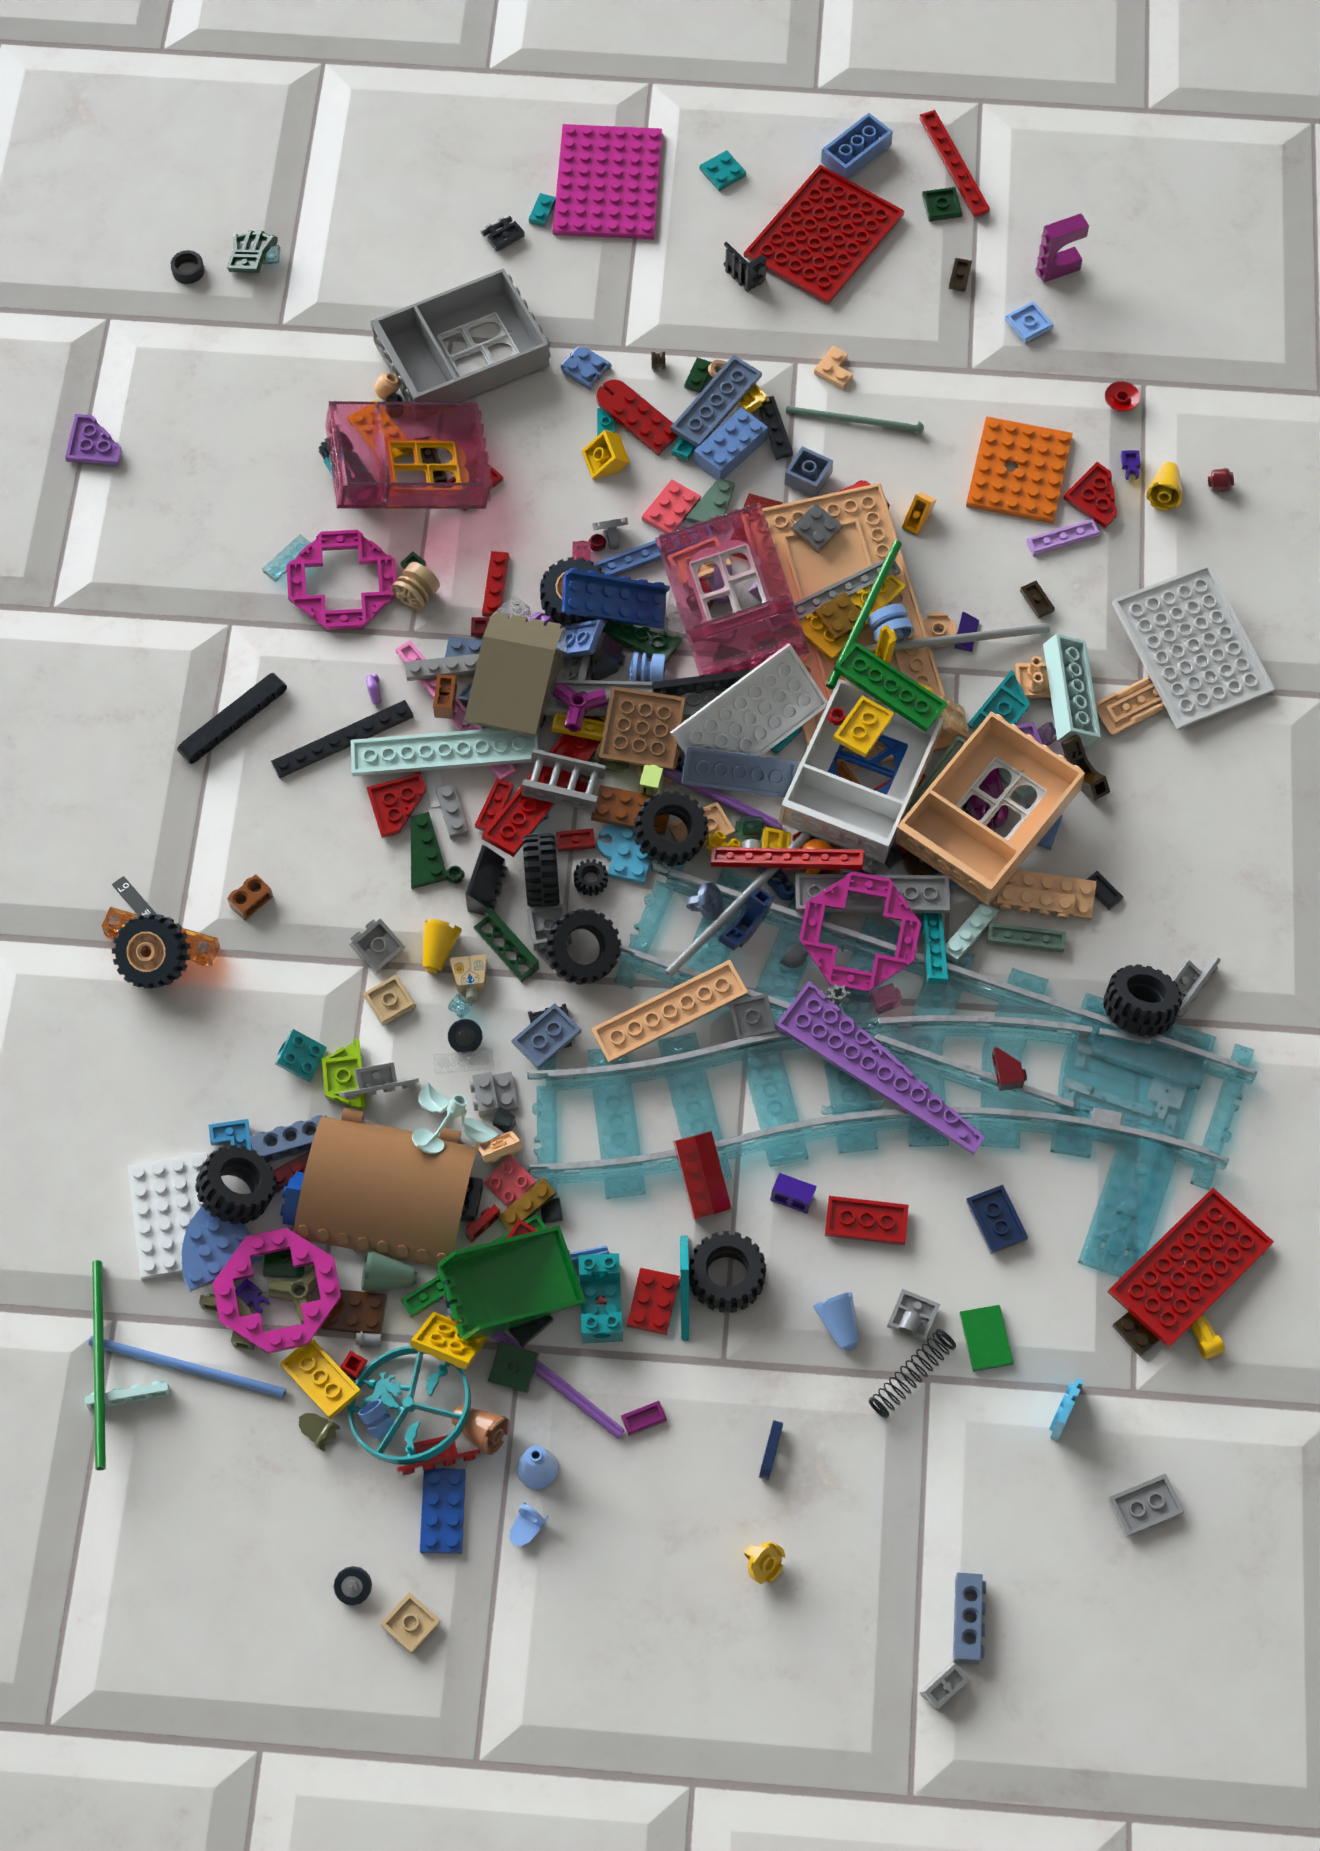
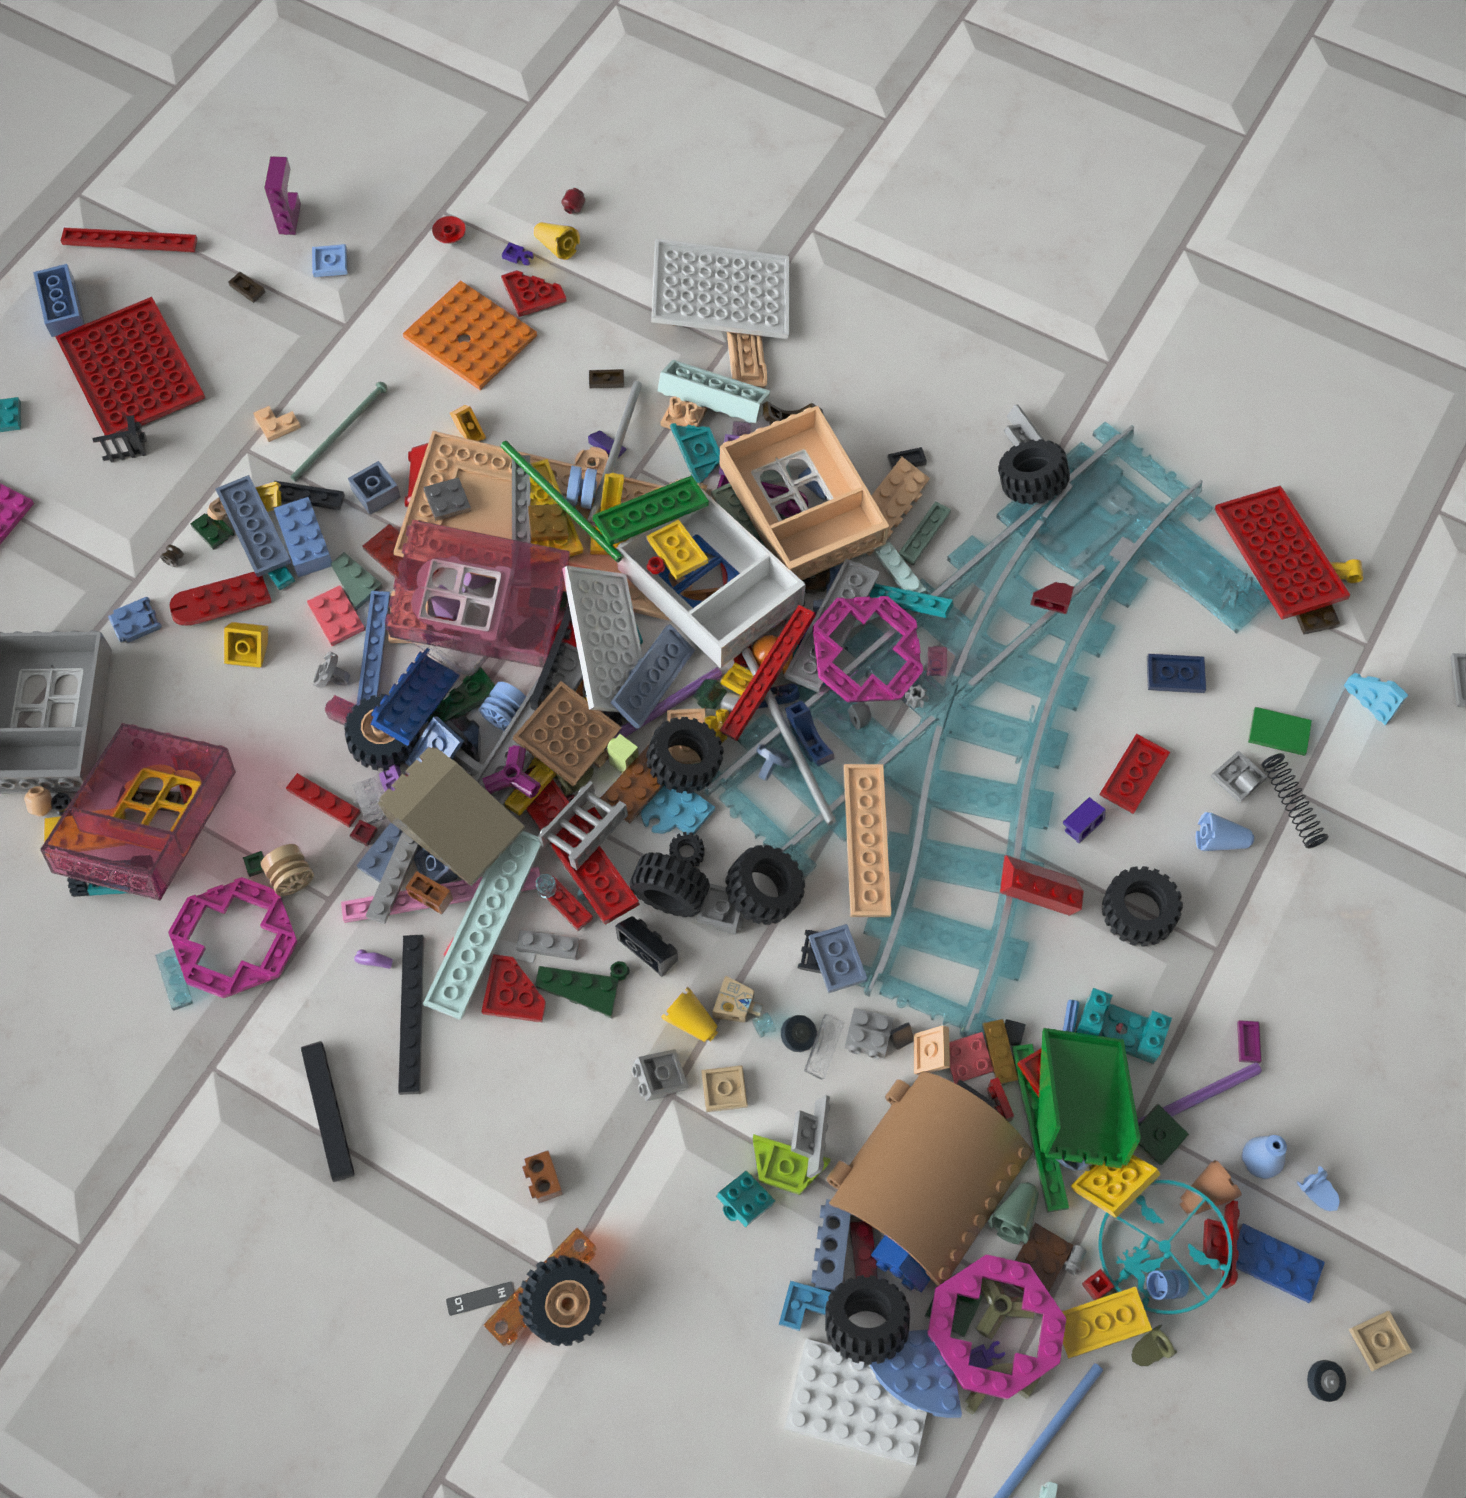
camera: 65 degrees left, 0 degrees up
light aqua plant [412,1083,498,1154] -> none
dark green fence [474,908,540,982] -> none
red plate [556,828,595,852] -> none
dark red plate [588,534,606,551] -> none
teal plate [597,408,615,436] -> none
red plate [627,1268,680,1335] -> none
teal tile [680,1235,689,1341] -> none
flat silver plate [729,993,776,1040] -> none
yellow tile [744,1541,785,1584] -> none
dark blue beam [759,1420,783,1480] -> none
medium lavender wing [775,981,985,1155] -> none
dark green tile [922,187,962,222] -> none
lavender tile [1026,519,1100,556] -> none
none -> clear light blue wheel [536,874,556,898]

